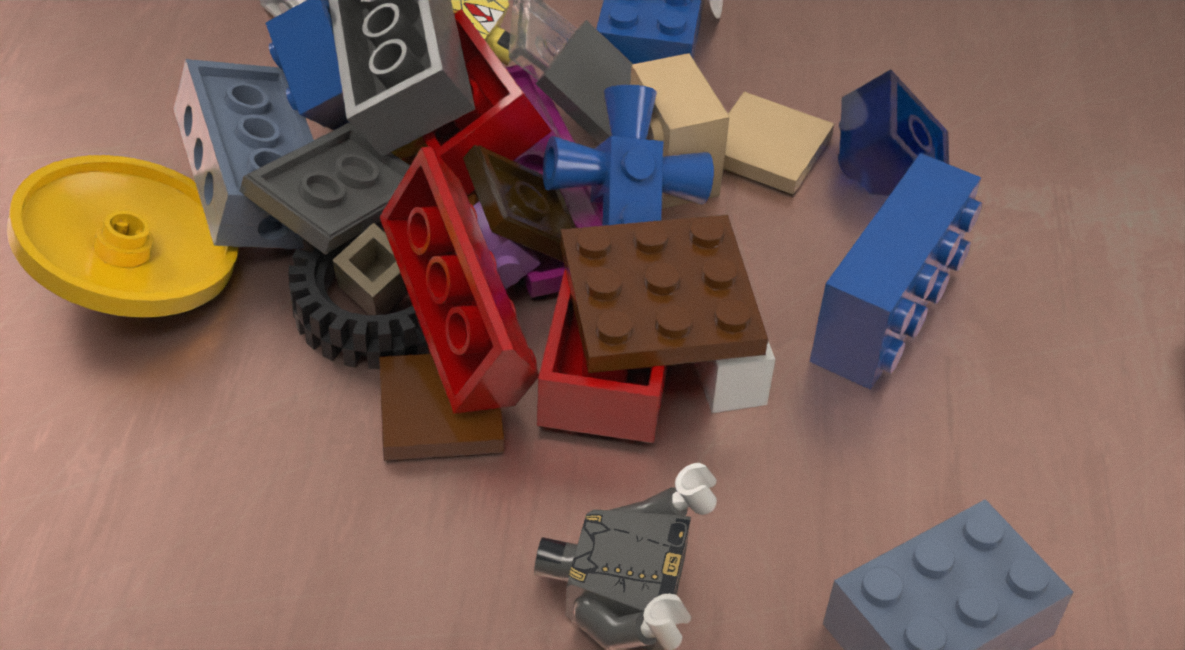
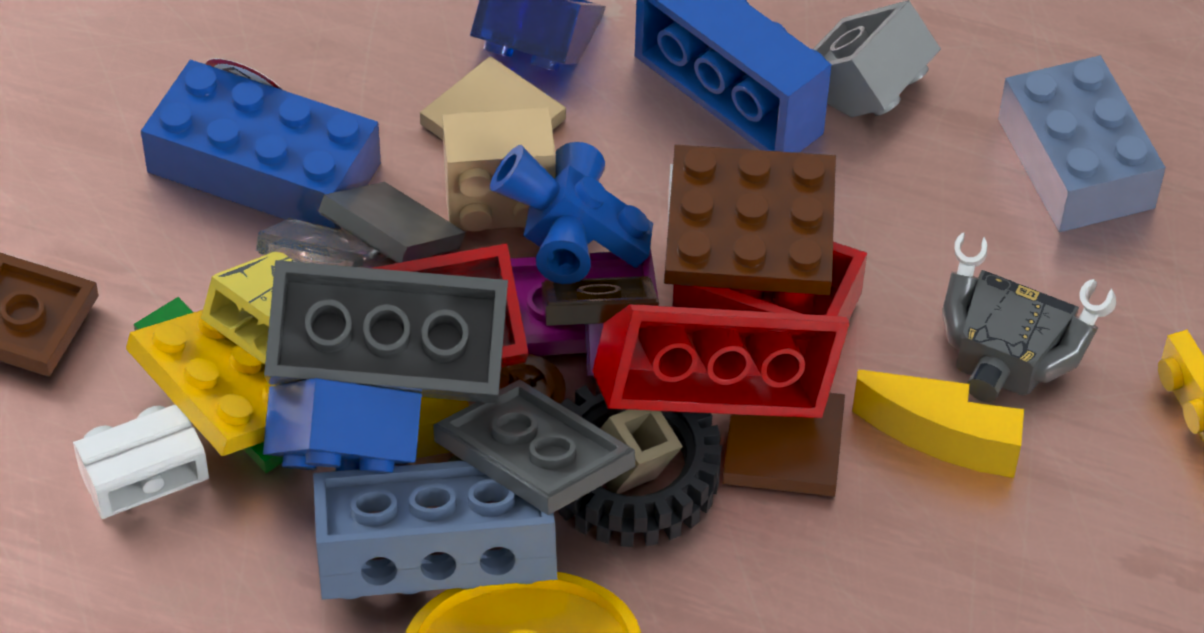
camera: 75 degrees left, 5 degrees up
none -> light grey slope [813,0,941,117]
none -> yellow slope [852,369,1024,478]

